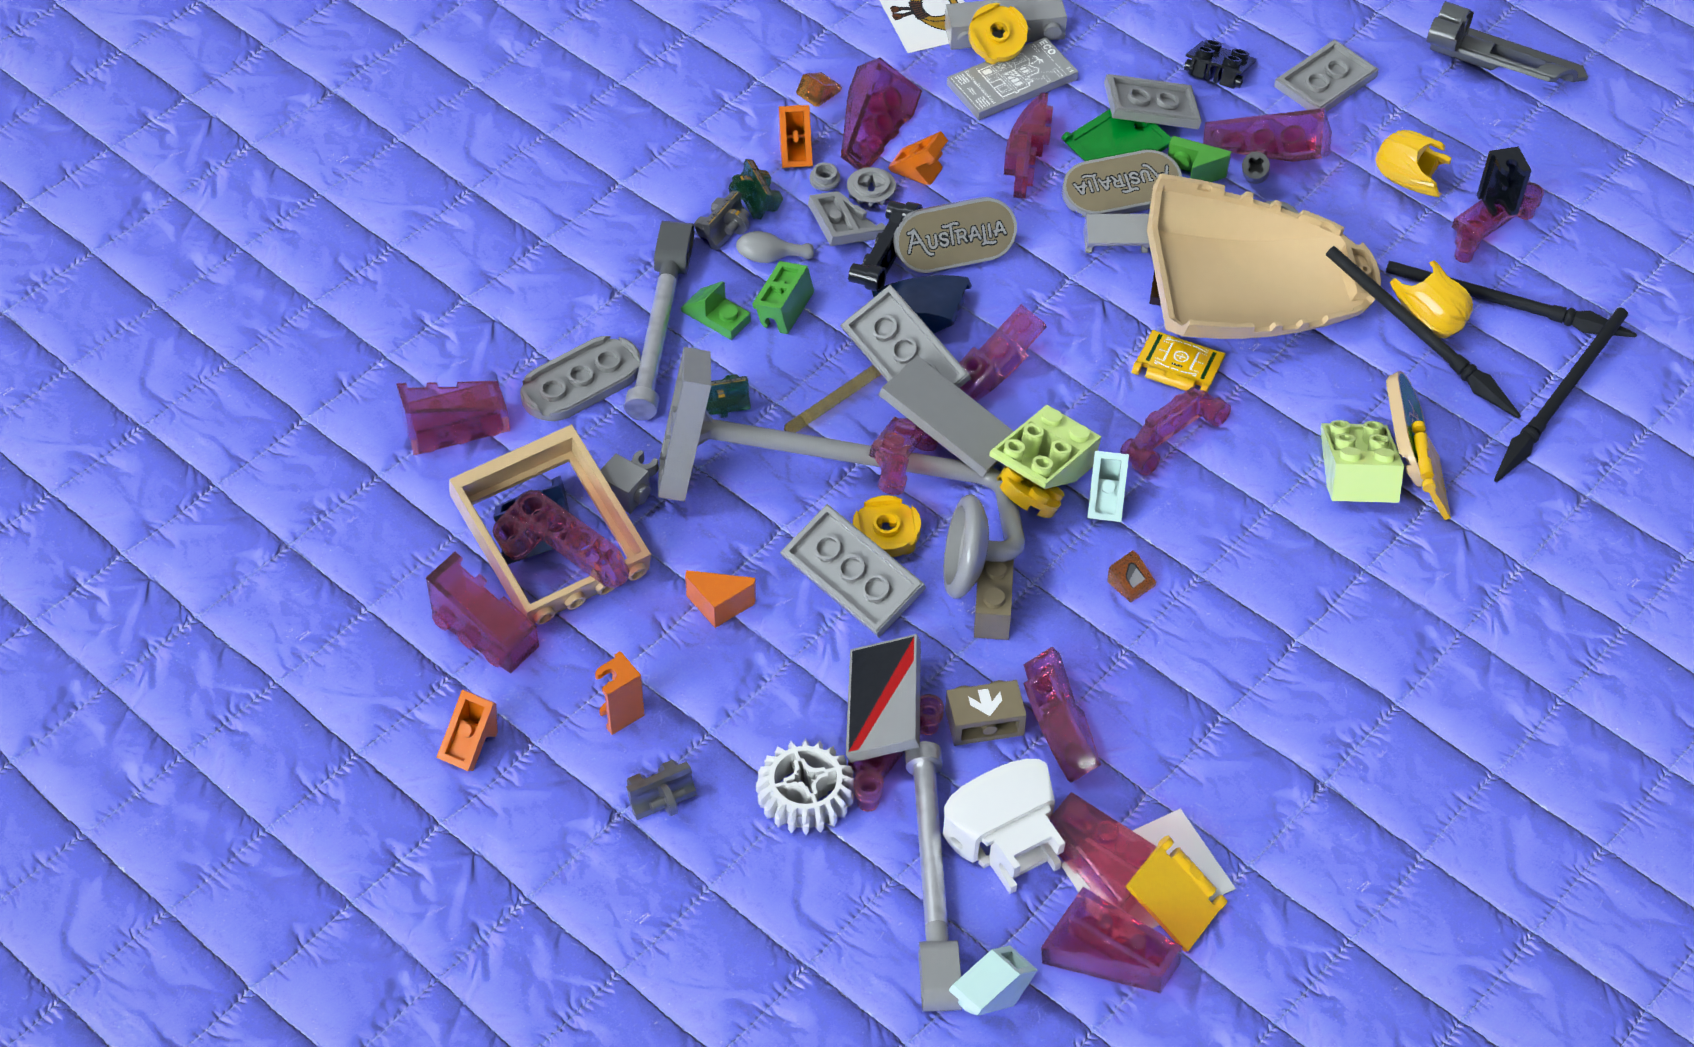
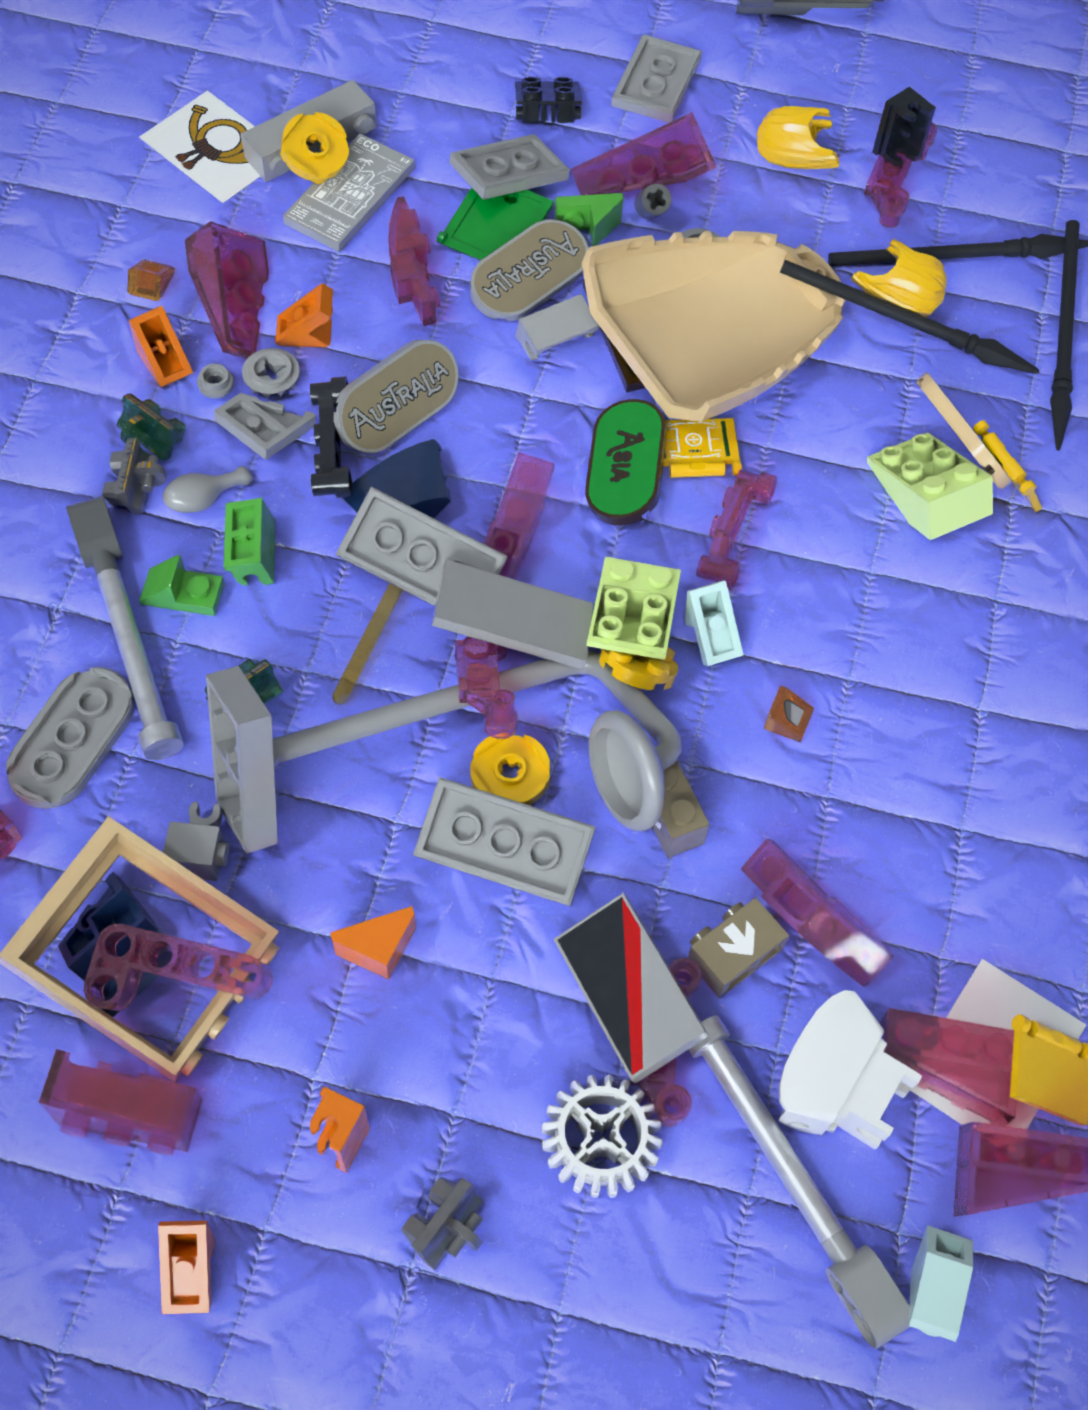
camera: 30 degrees left, 10 degrees up
none -> green tile [585,399,667,525]

